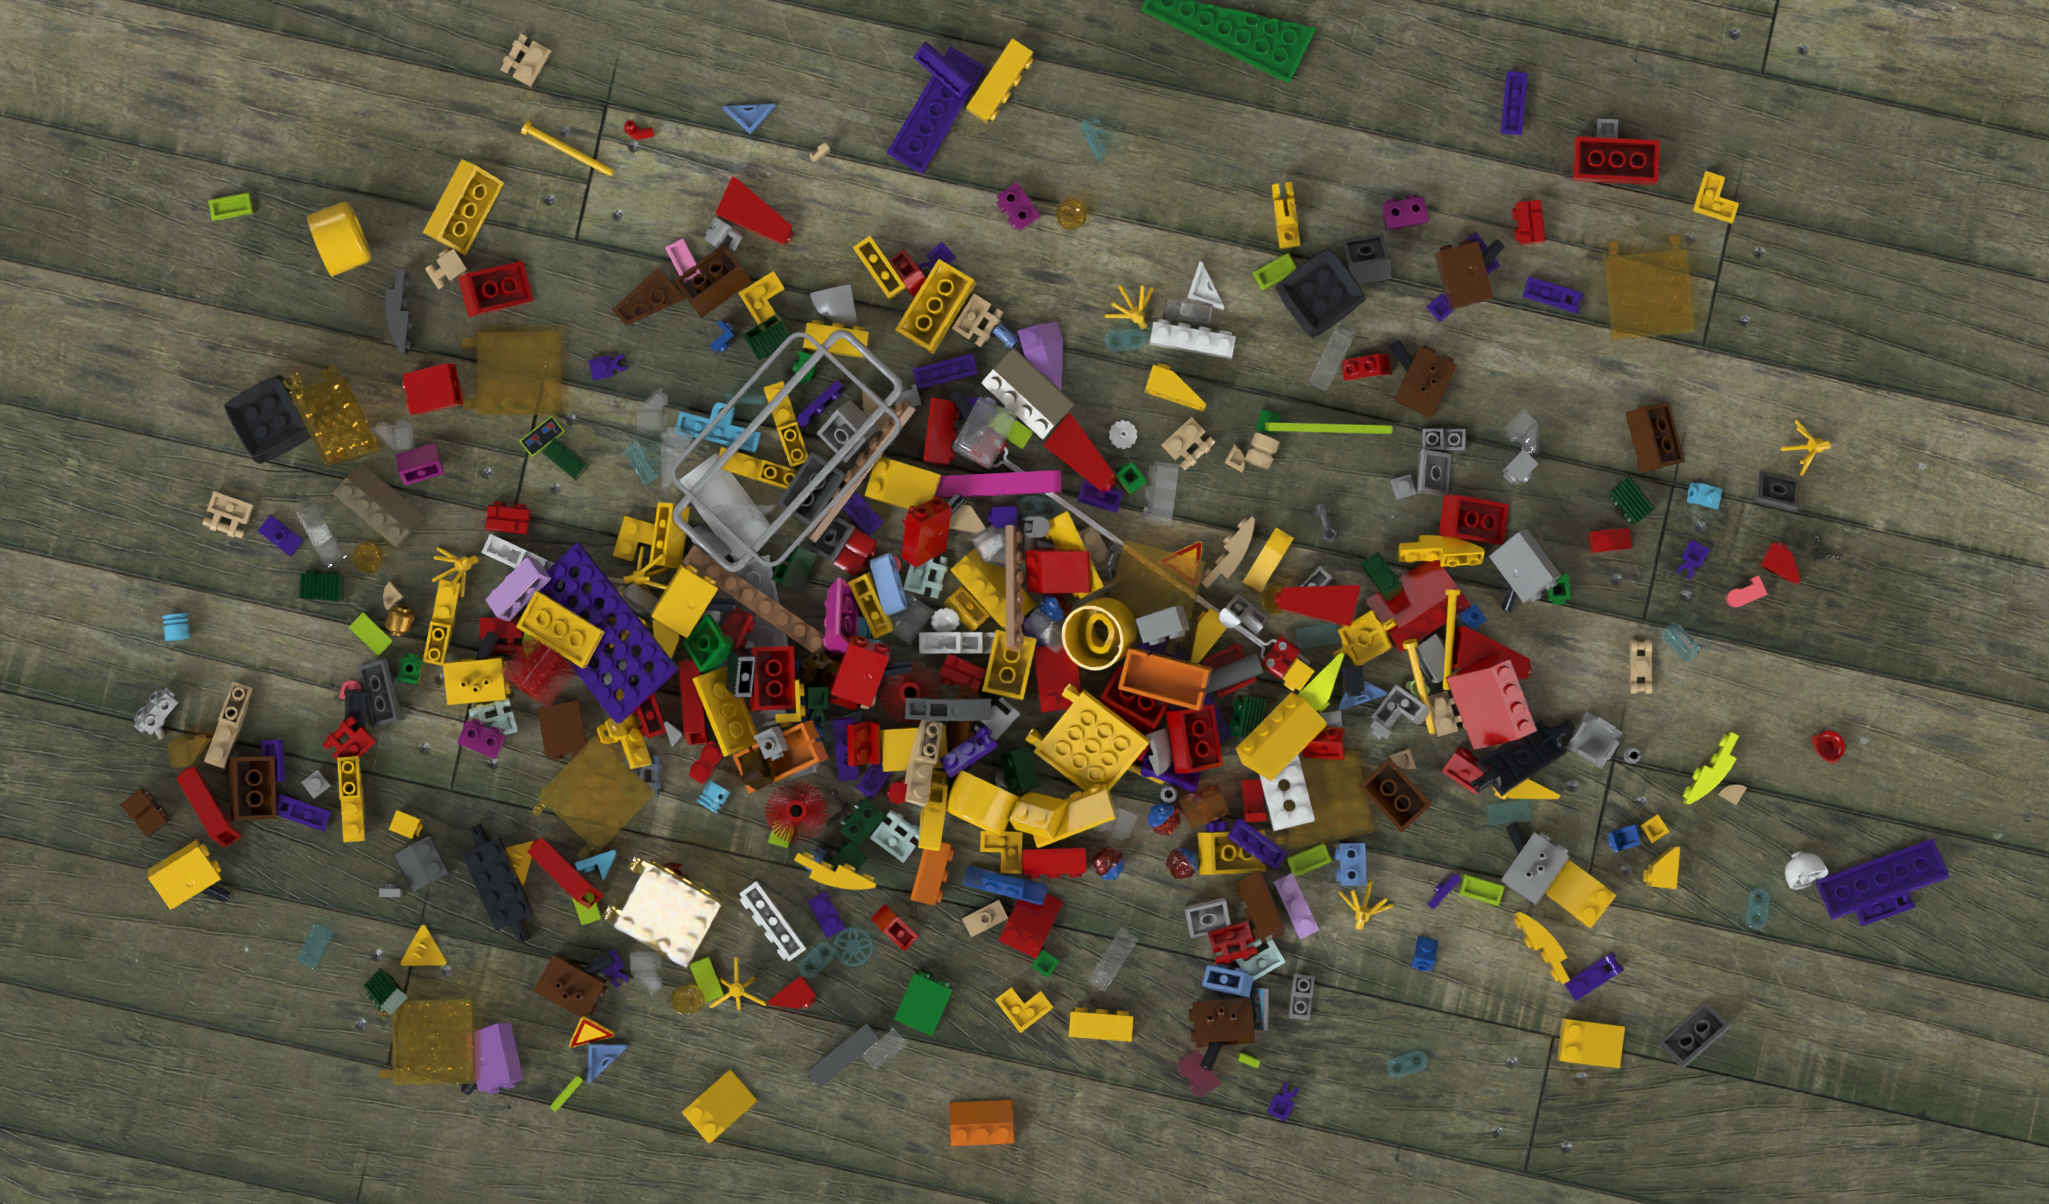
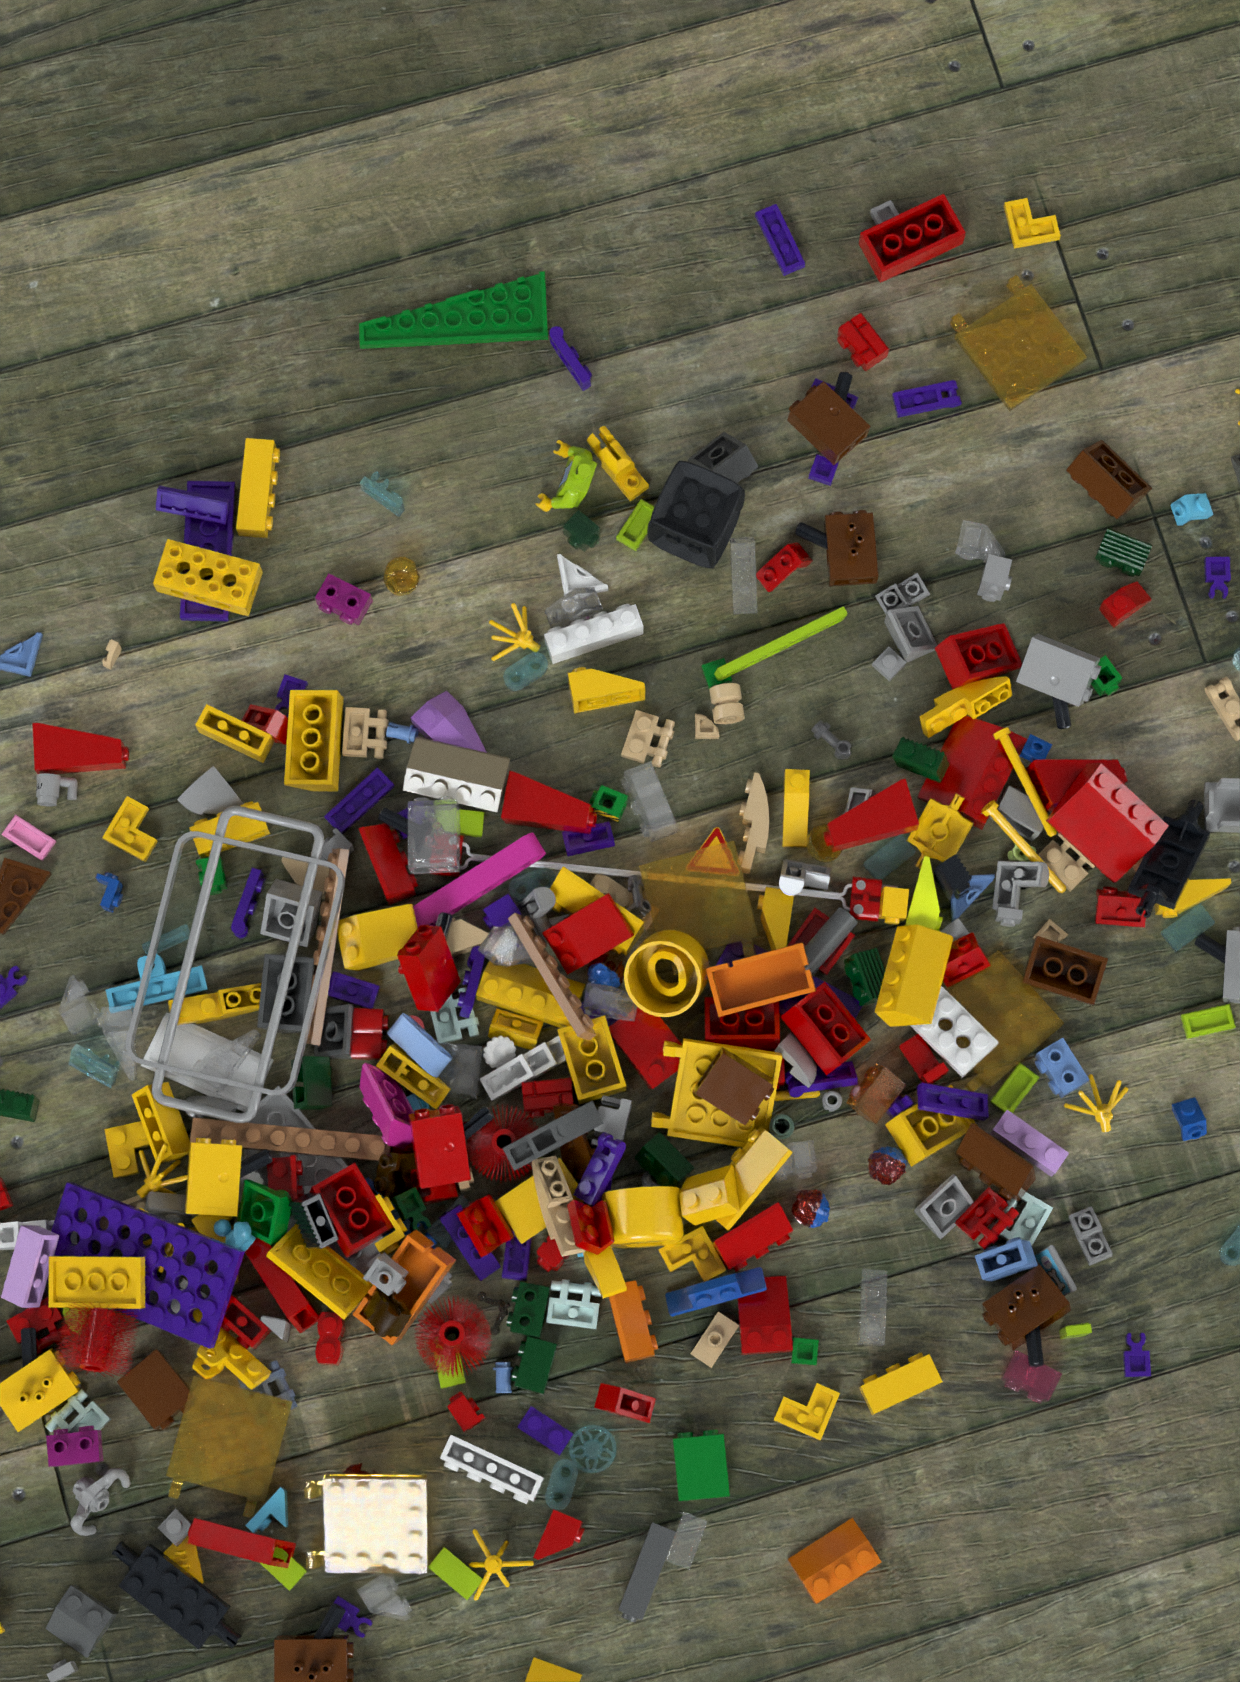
camera: 25 degrees left, 10 degrees down
yellow brick [389,810,424,839] -> none
clear yellow hair [671,984,705,1016] -> none
reddish brown slope [673,244,752,318] -> none
medium azure piece [696,780,731,814] -> none
dark green brick [743,313,792,360] -> none
yellow slope [763,380,808,467] -> none
yellow slope [794,851,877,890] -> none
white piece [1109,420,1137,449] -> none
light grey brick [1136,606,1190,646] -> none
piece [1148,803,1181,835] -> none
magenta brick [1382,194,1429,231] -> none
dark purple plate [1426,873,1461,909] -> none
none -> light grey piece [70,1468,131,1536]
none -> yellow brick [153,539,263,617]
none -> light grey plate [158,1509,192,1547]
none -> medium azure animal [214,1219,256,1251]
none -> red brick [447,1391,486,1433]
none -> dark purple plate [457,946,485,1018]
none -> lime torso [535,440,597,512]
none -> dark purple plate [549,326,592,391]
none -> clear green brick [563,510,600,552]
none -> red bracket [567,1200,615,1255]
none -> reddish brown brick [695,1047,774,1126]
none -> sand green cone [769,1114,794,1139]

